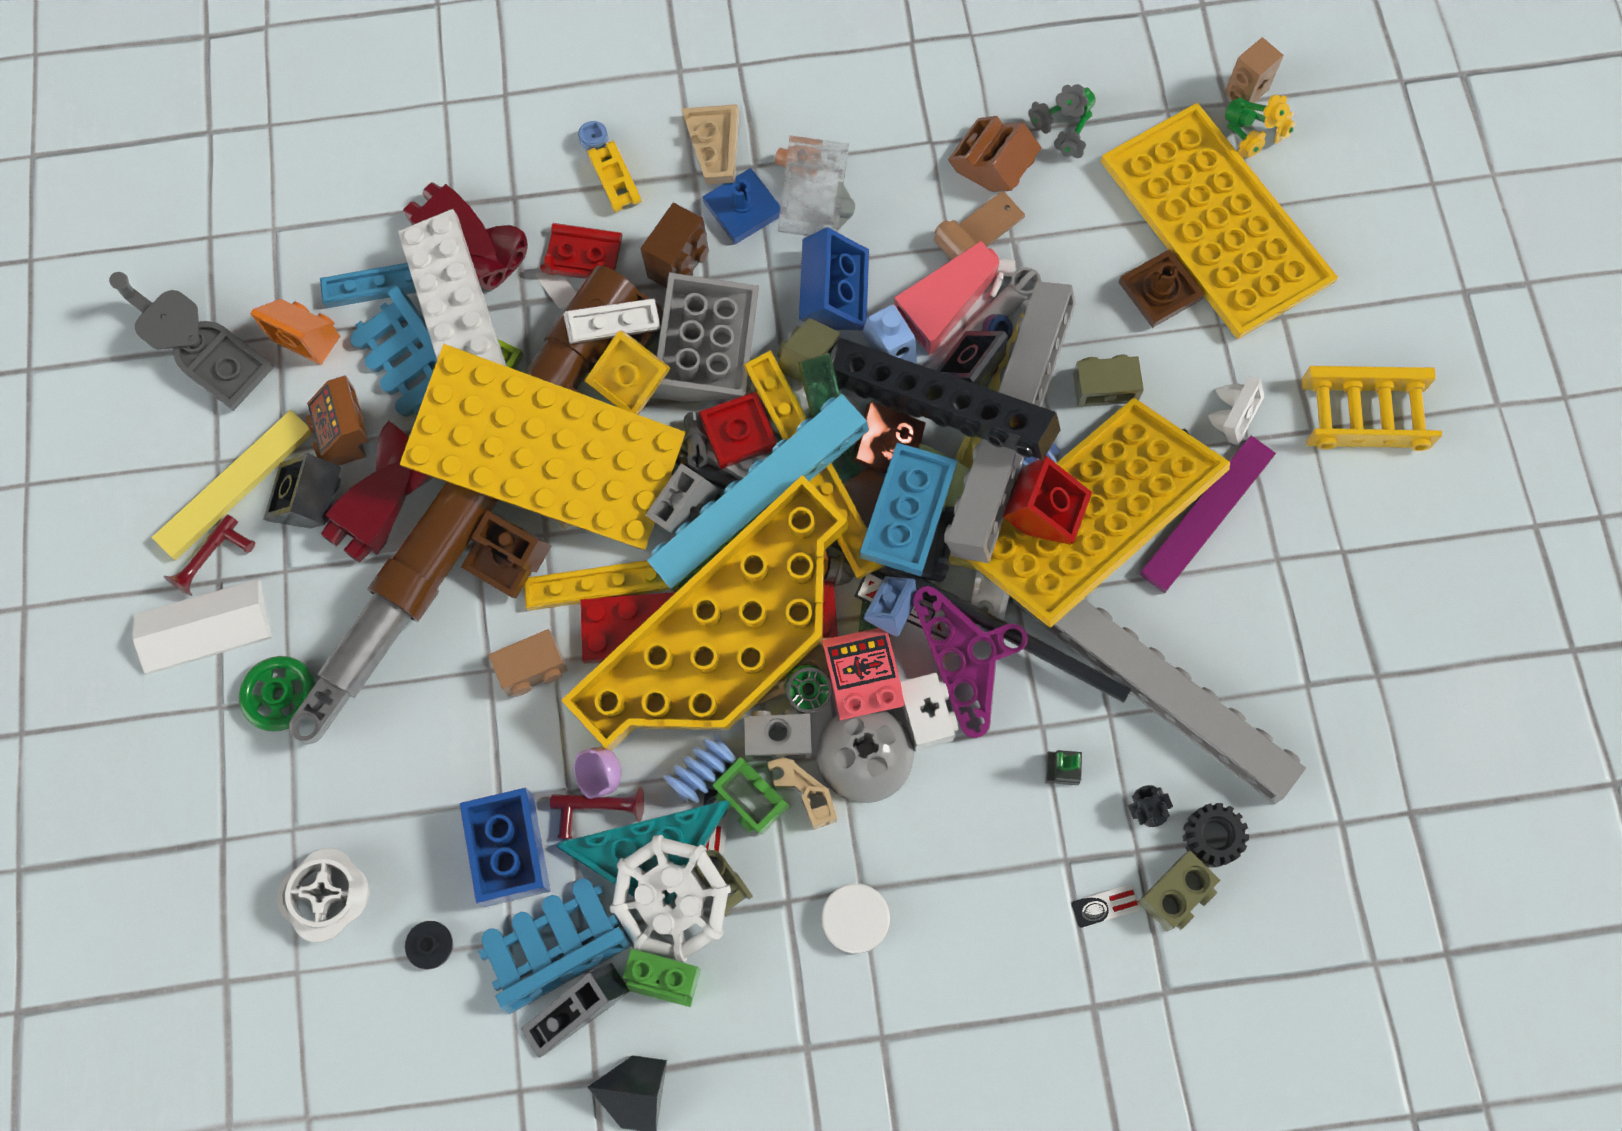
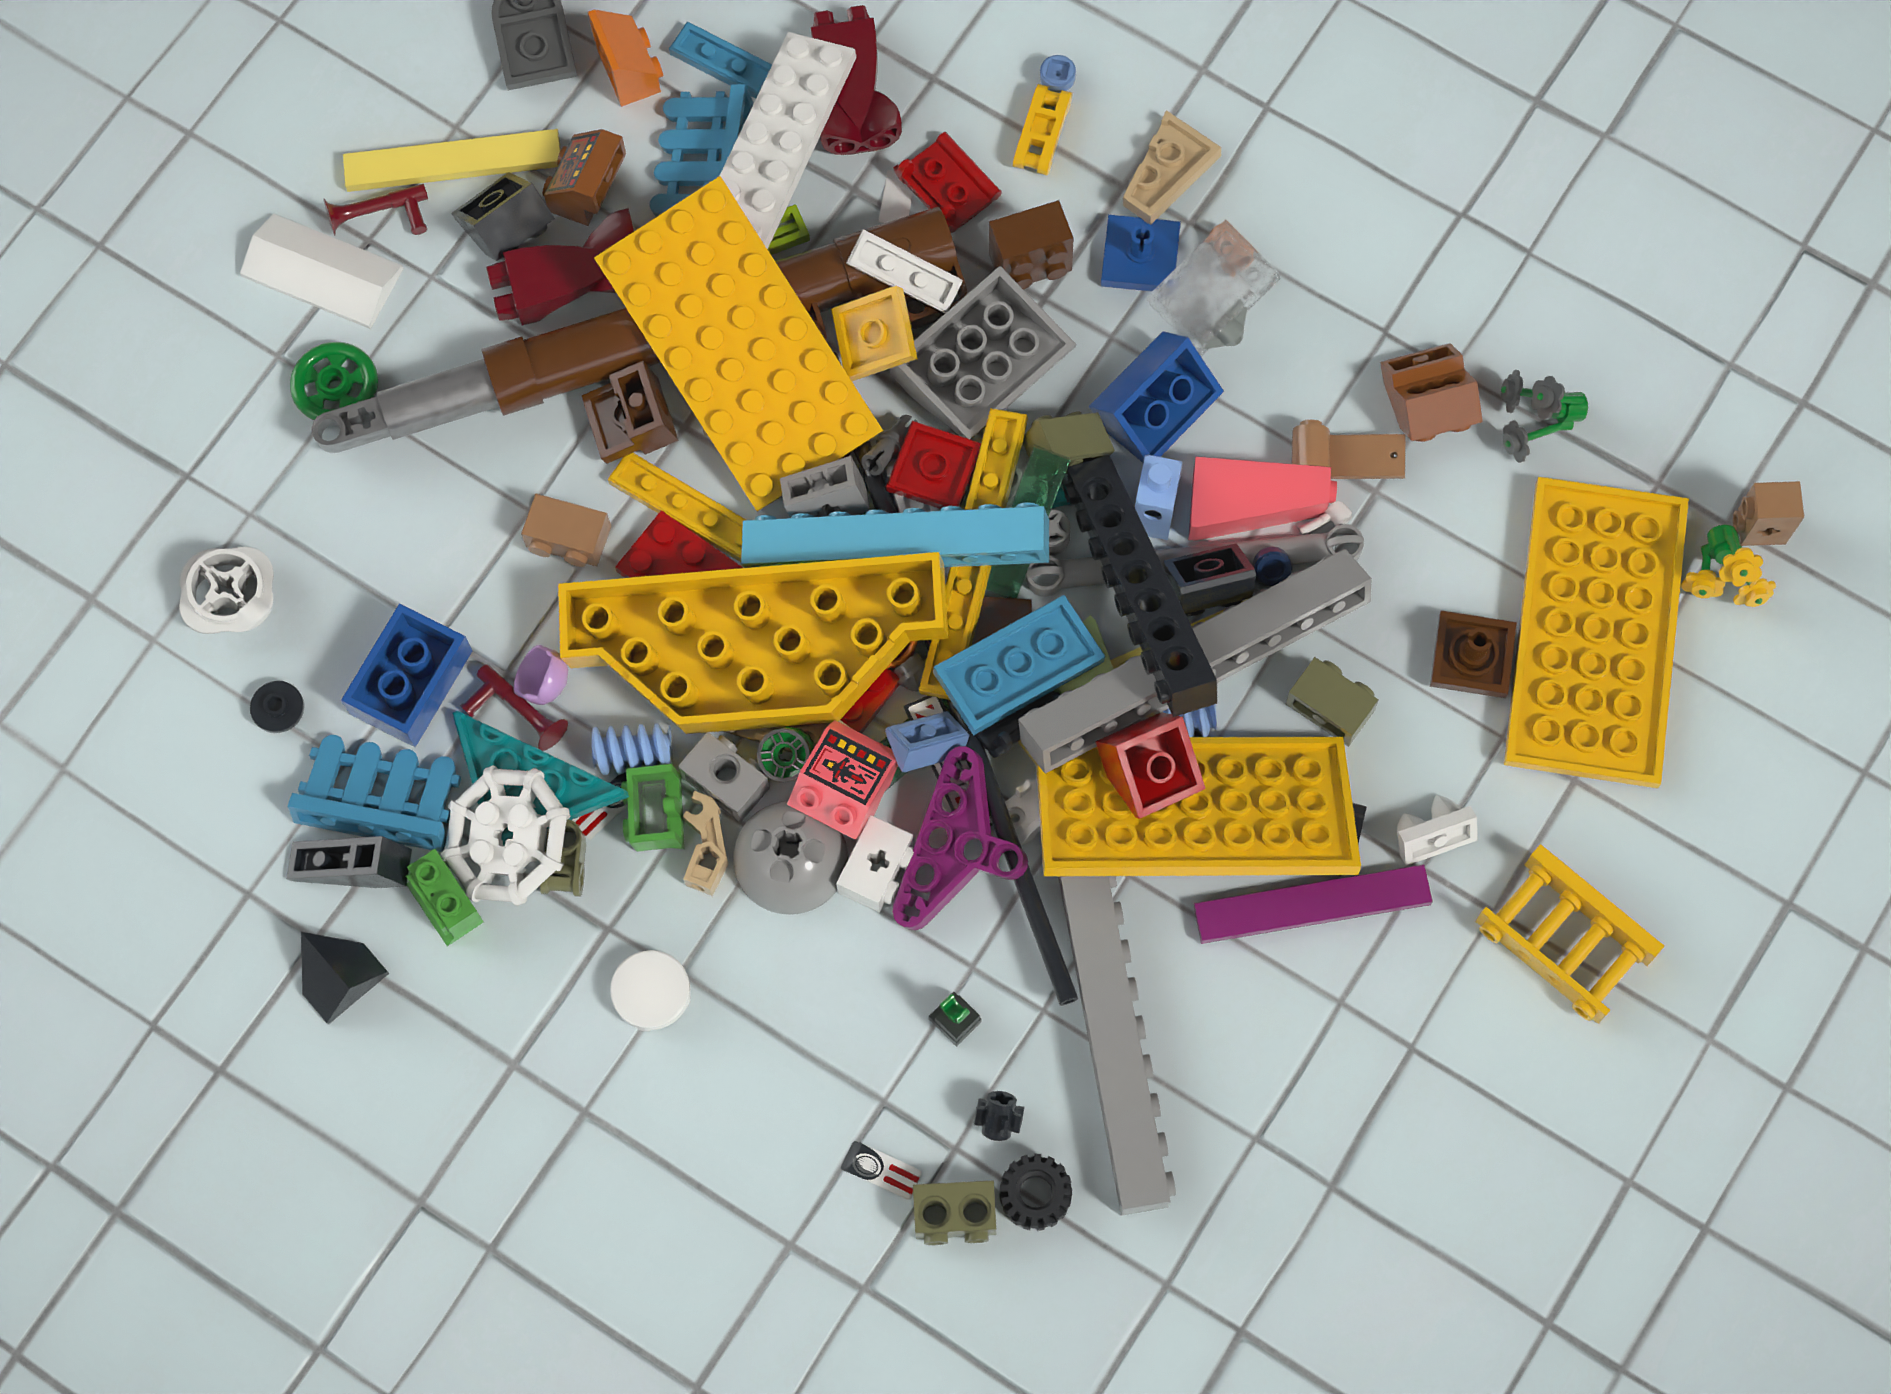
camera: 40 degrees right, 0 degrees up
copper tile [852,401,926,474] -> none

